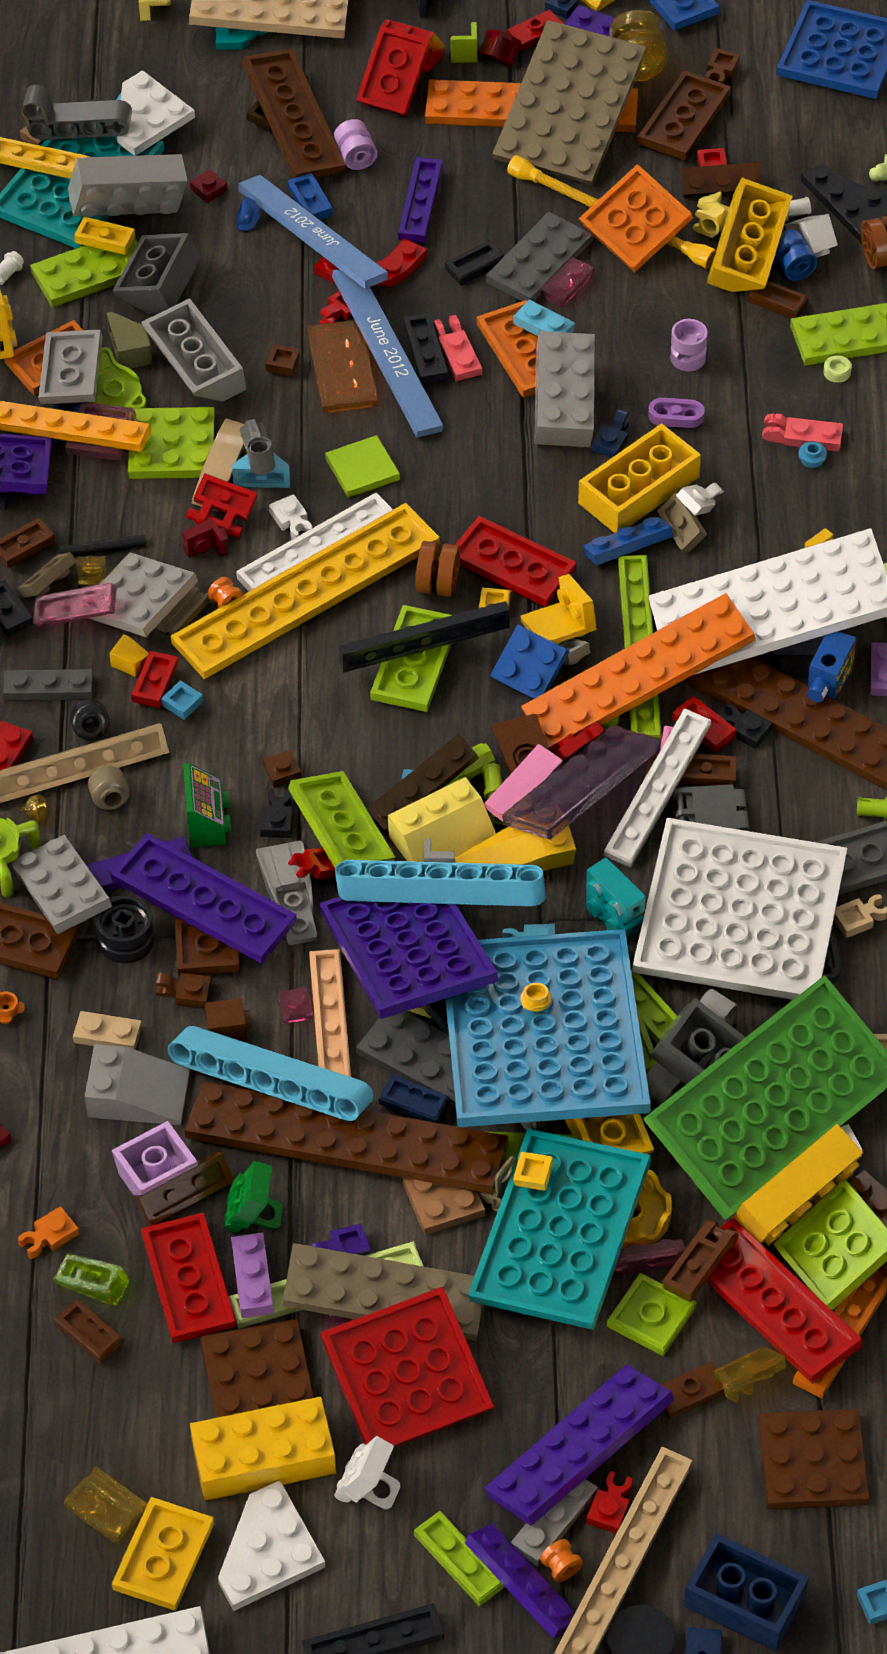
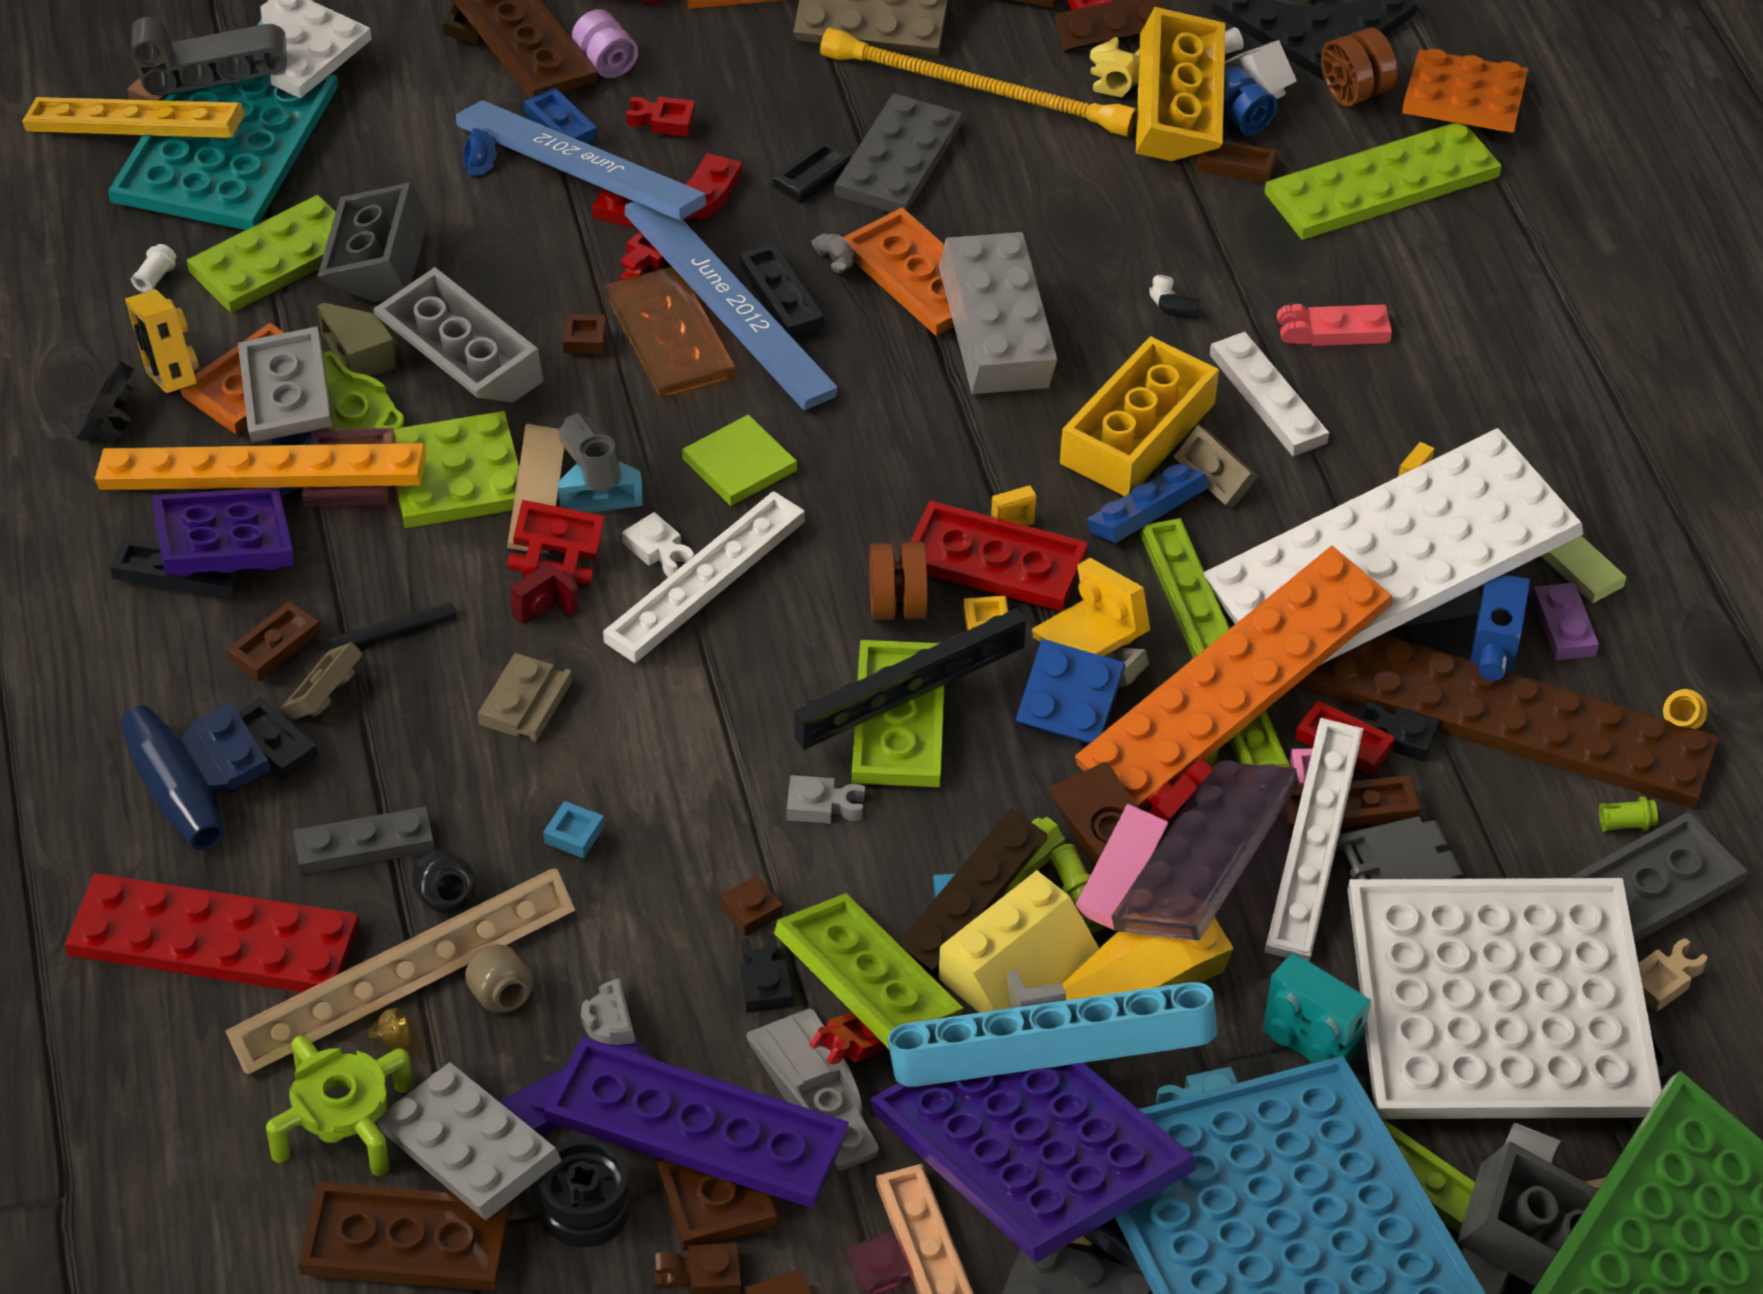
camera: 15 degrees left, 5 degrees down
clear pink plate [33,583,117,627] -> none
light grey brick [68,154,188,217] -> none
yellow plate [74,217,135,255] -> none
clear yellow plate [76,556,108,584] -> none
light grey plate [78,553,198,637] -> none
yellow slope [109,634,149,677] -> none
red plate [131,651,179,708] -> none
yellow plate [171,503,440,679] -> none
green slope [183,763,231,848] -> none
dark red plate [190,169,228,203] -> none
orange wheel [207,577,244,608] -> none
dark purple plate [398,157,443,243] -> none
coral hinge [433,315,482,382] -> none
medium azure plate [513,300,575,336] -> none
yellow plate [520,983,552,1012] -> none
clear pink plate [540,257,594,308] -> none
orange plate [579,164,693,273] -> none
dark blue plate [591,409,629,458] -> none
medium lavender plate [648,398,705,428] -> none
lavender wheel [670,319,708,372] -> none
white plate [676,483,724,516] -> none
dark azure plate [798,442,827,468] -> none
yellowish green tile [823,356,852,383] -> none
none -> light grey plate [581,978,636,1045]
none -> red plate [626,96,695,137]
none -> light grey plate [786,775,865,824]
none -> light grey plate [811,233,854,274]
none -> yellow tile [991,485,1036,526]
none -> black arm [1149,275,1200,319]
none -> white plate [1210,332,1329,457]

